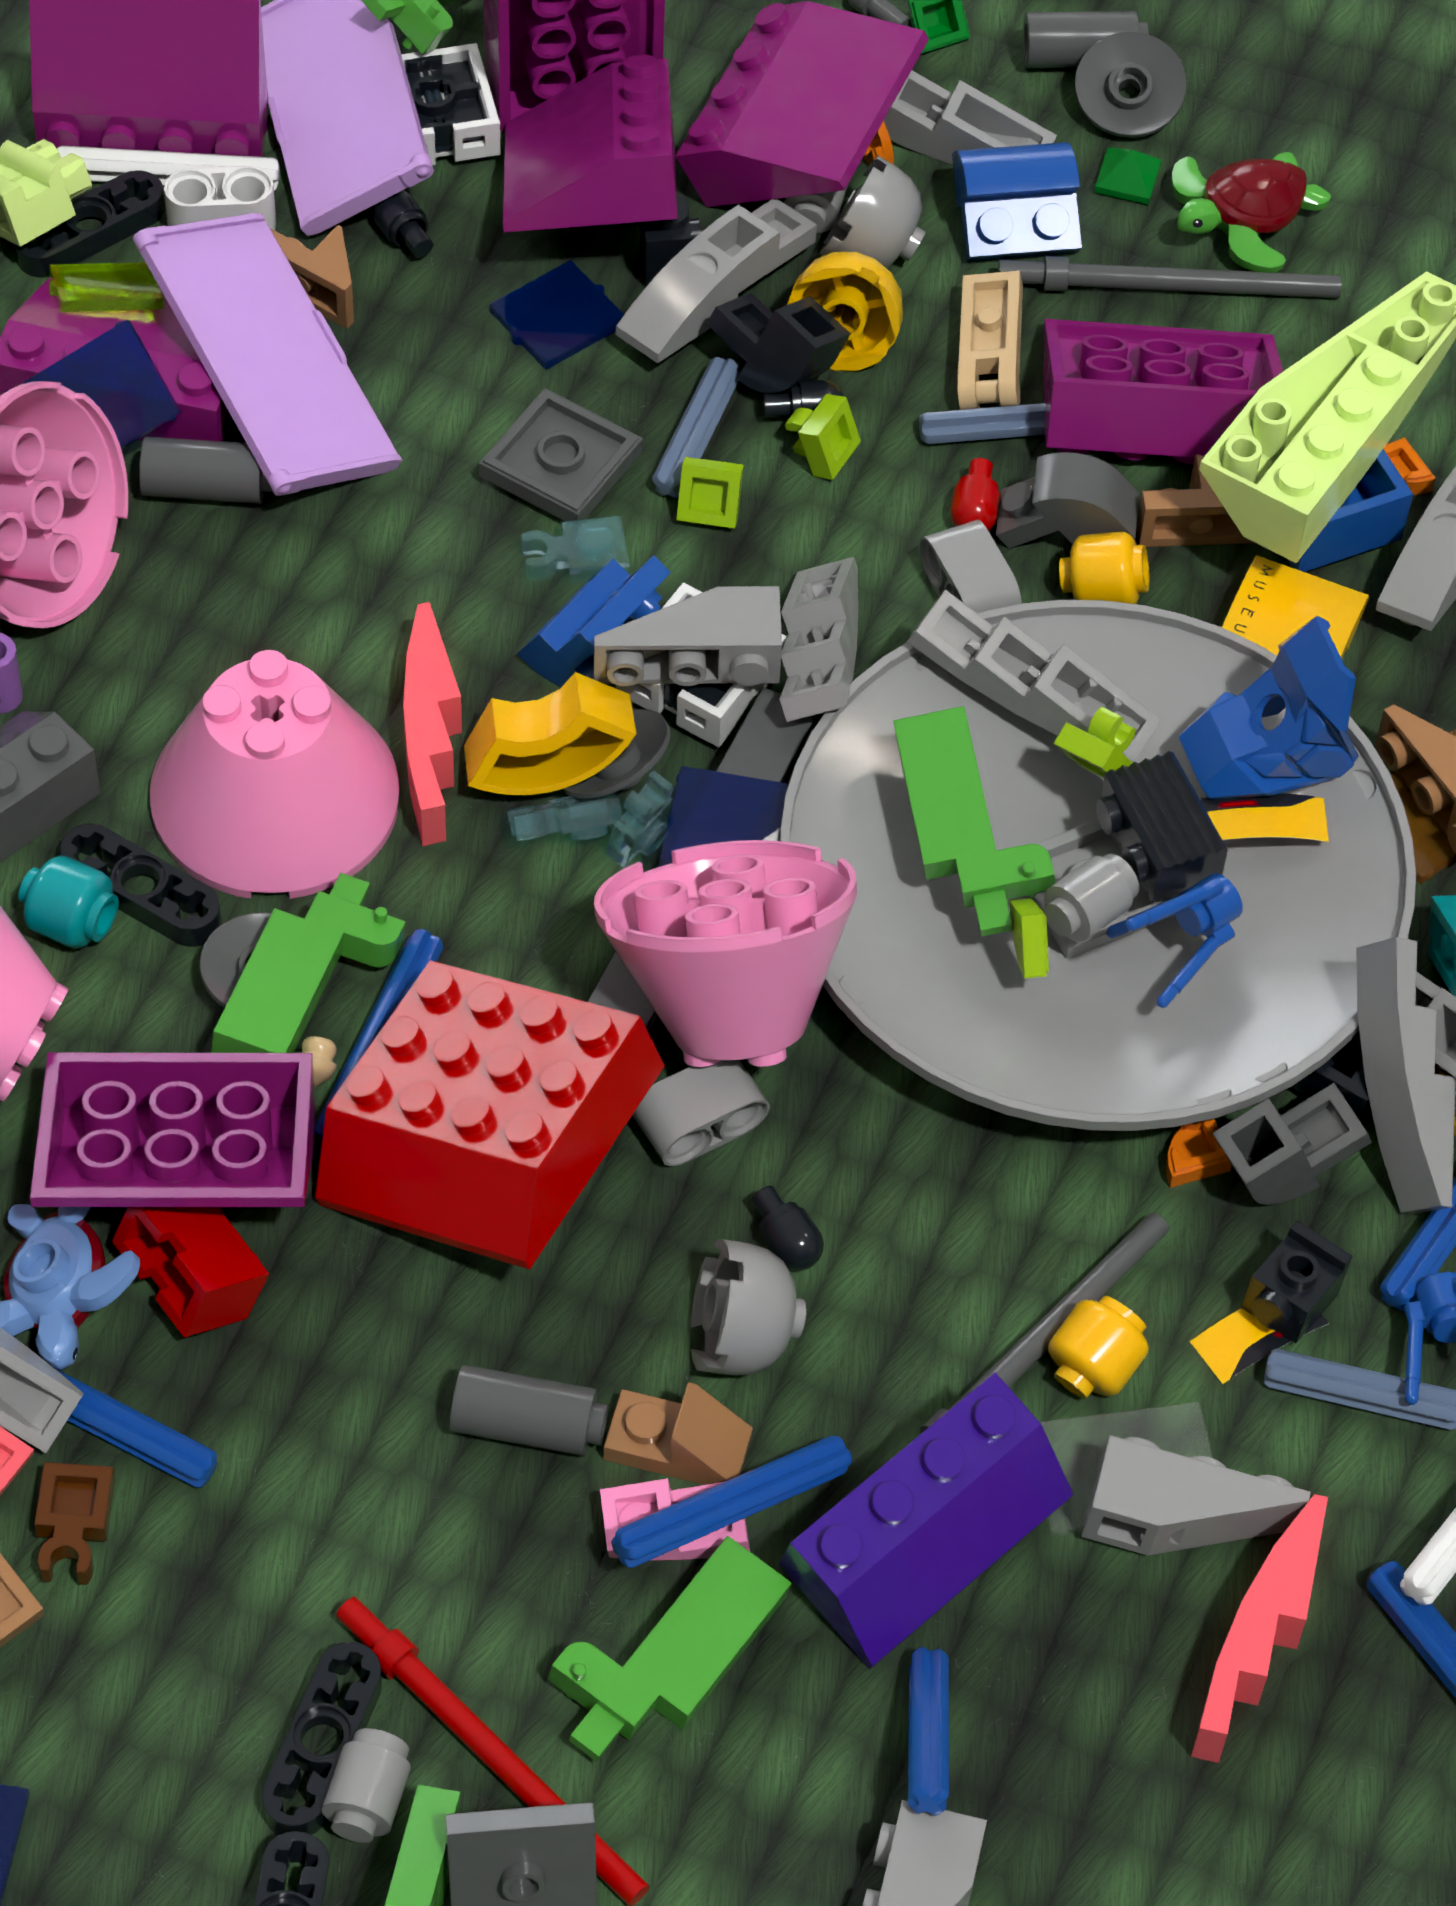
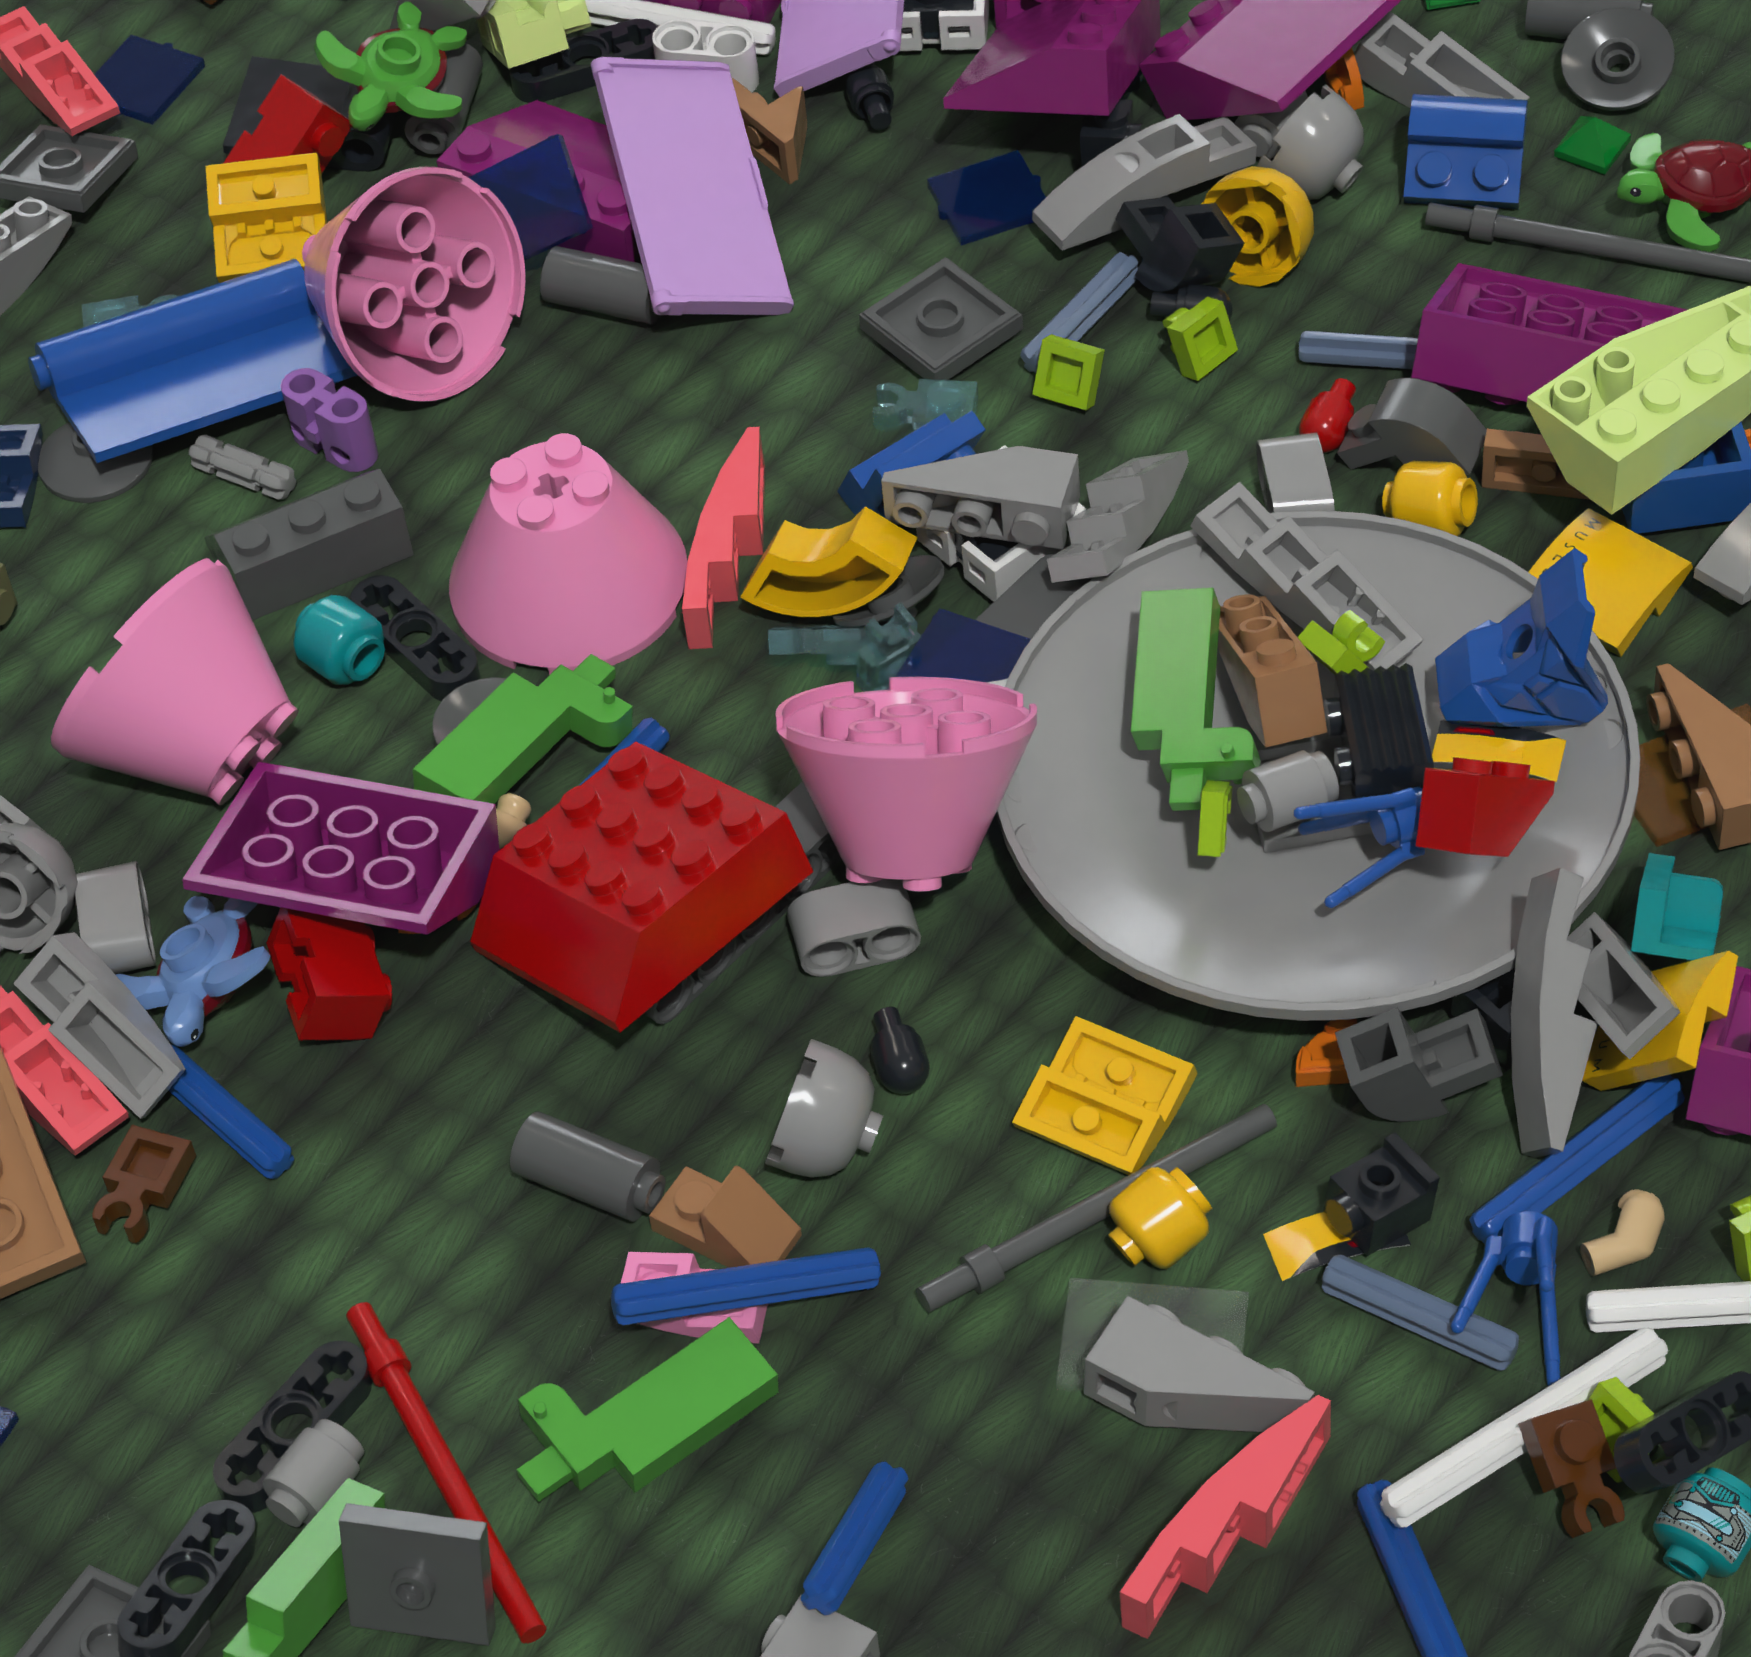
camera: 25 degrees right, 5 degrees down
clear neon green piece [49,262,164,312] -> none
dark purple slope [778,1372,1074,1670] -> none
tan plate [957,271,1023,410] -> none
none -> yellow slope [1012,1016,1198,1175]
none -> medium nougat slope [1218,594,1327,748]
none -> red slope [1416,757,1555,857]

